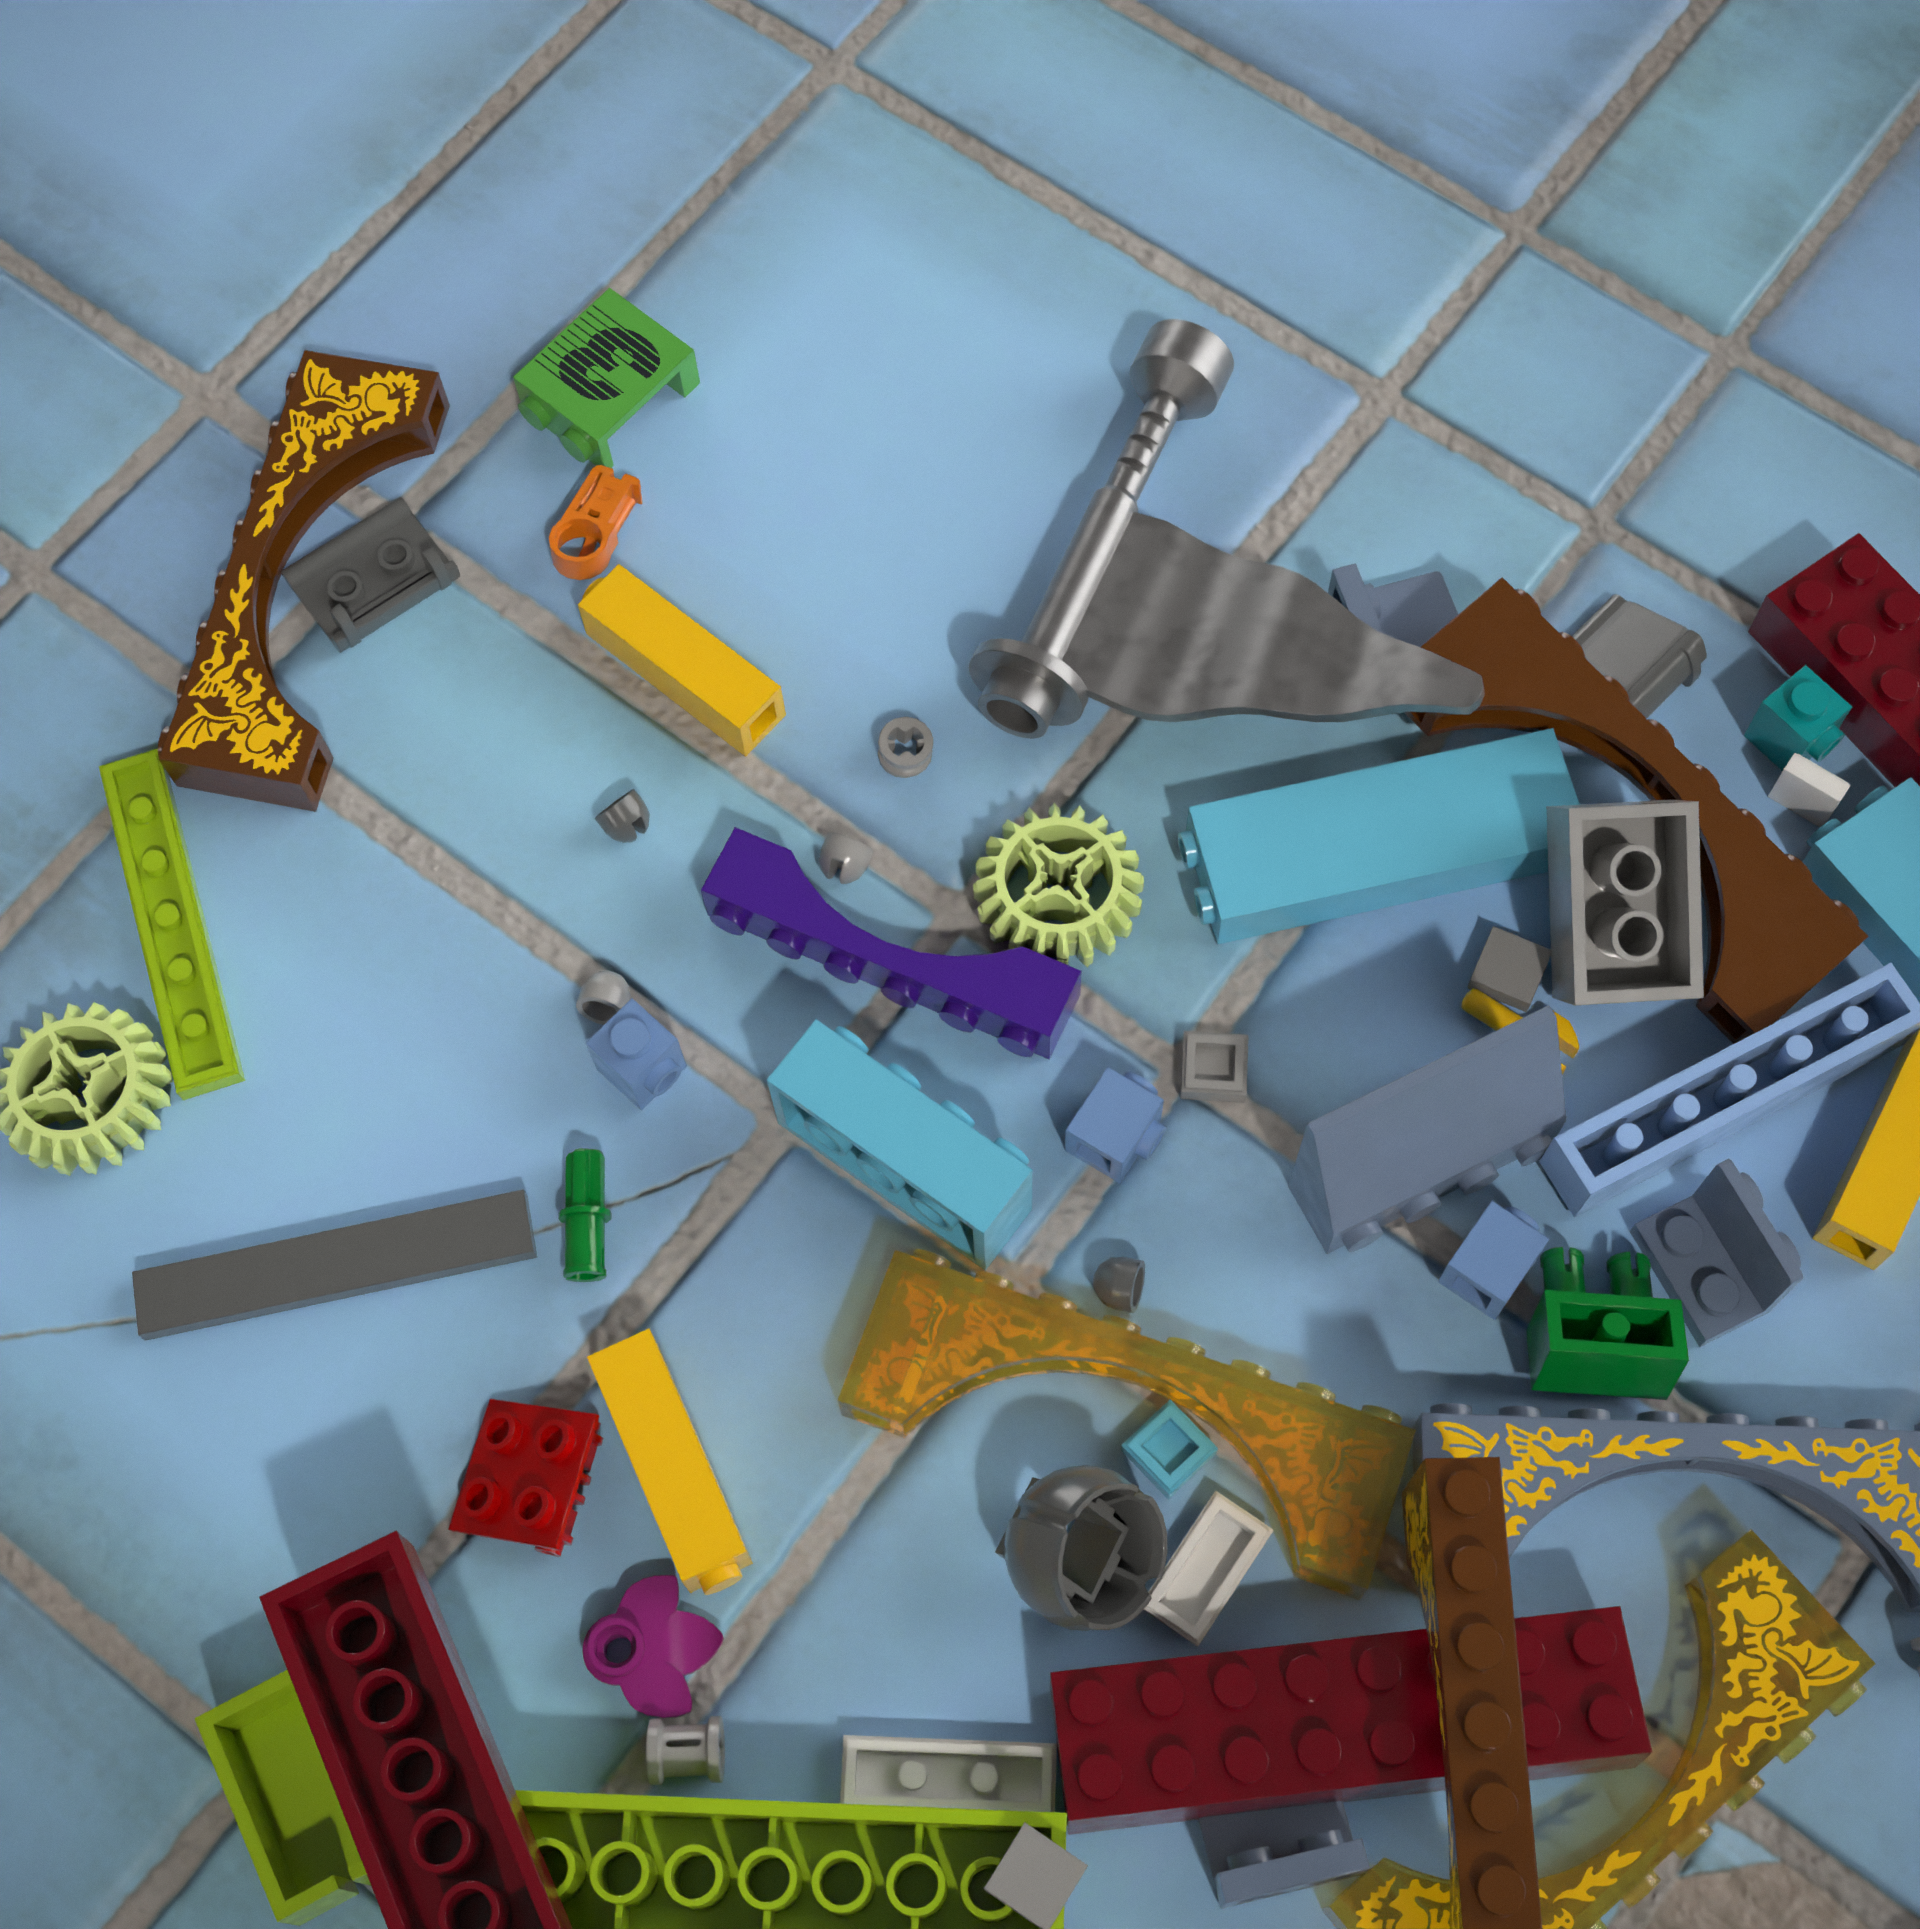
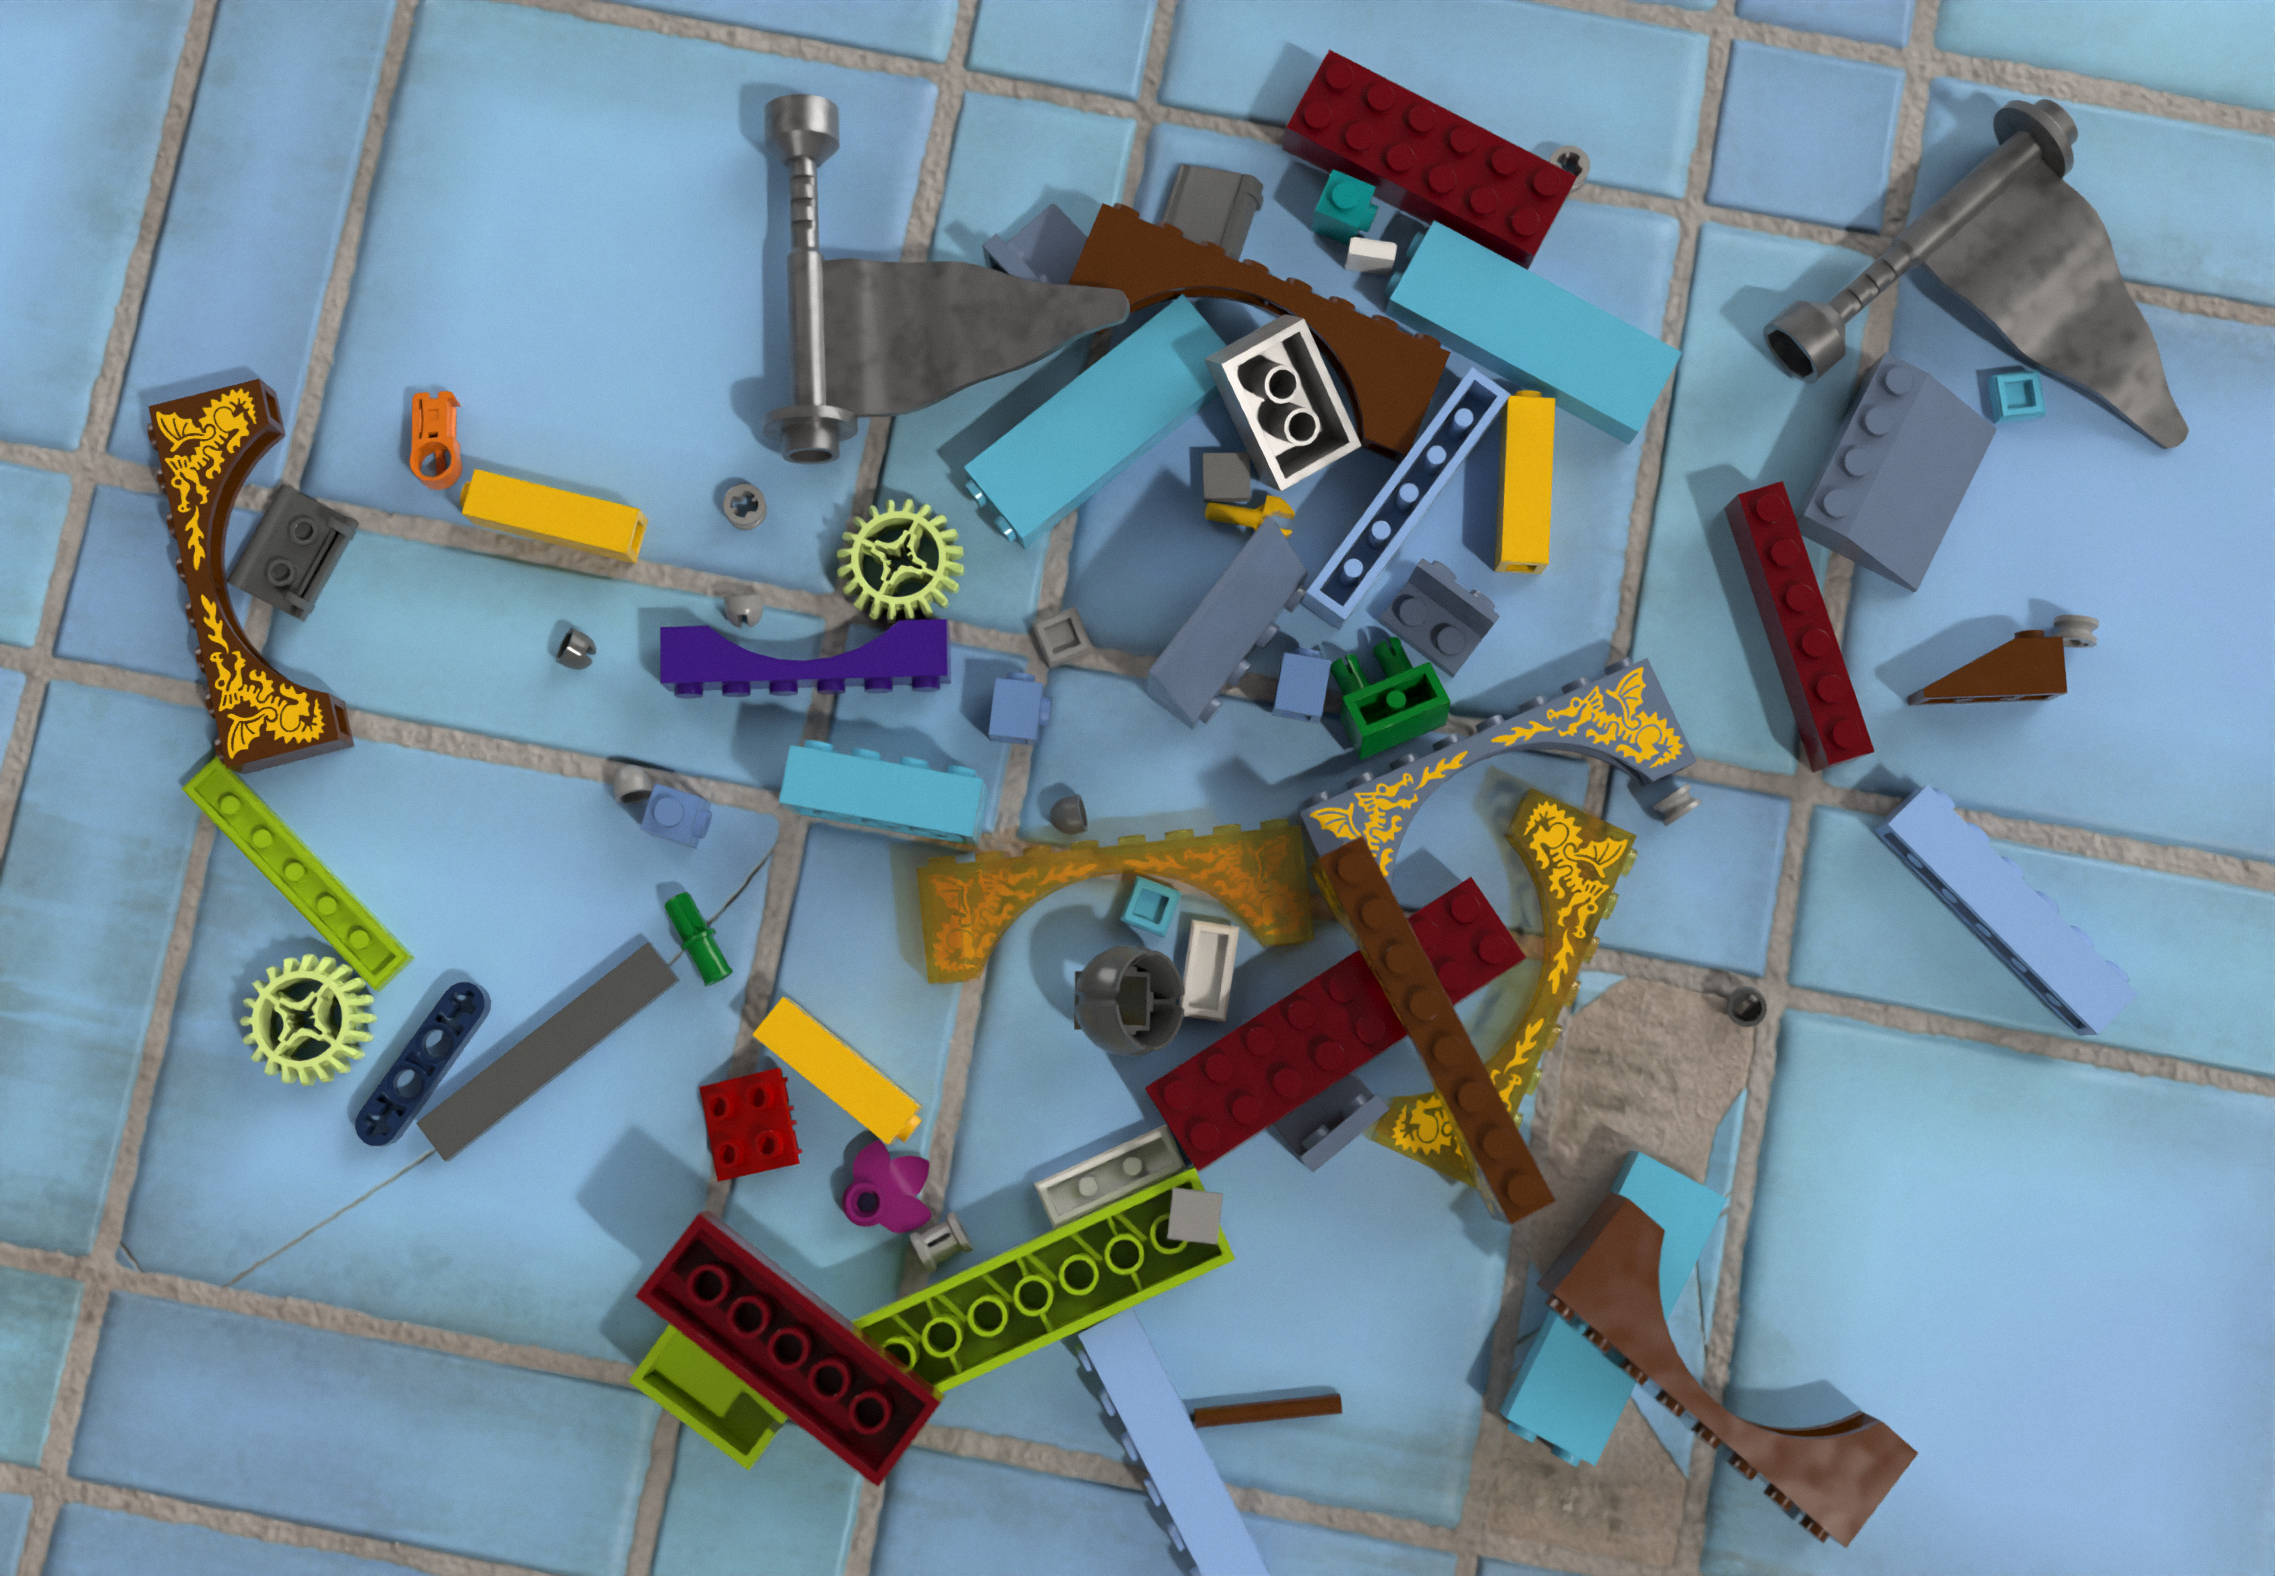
camera: 30 degrees left, 15 degrees up
bright green panel [513,287,700,468] -> none
none -> dark blue beam [355,982,491,1146]

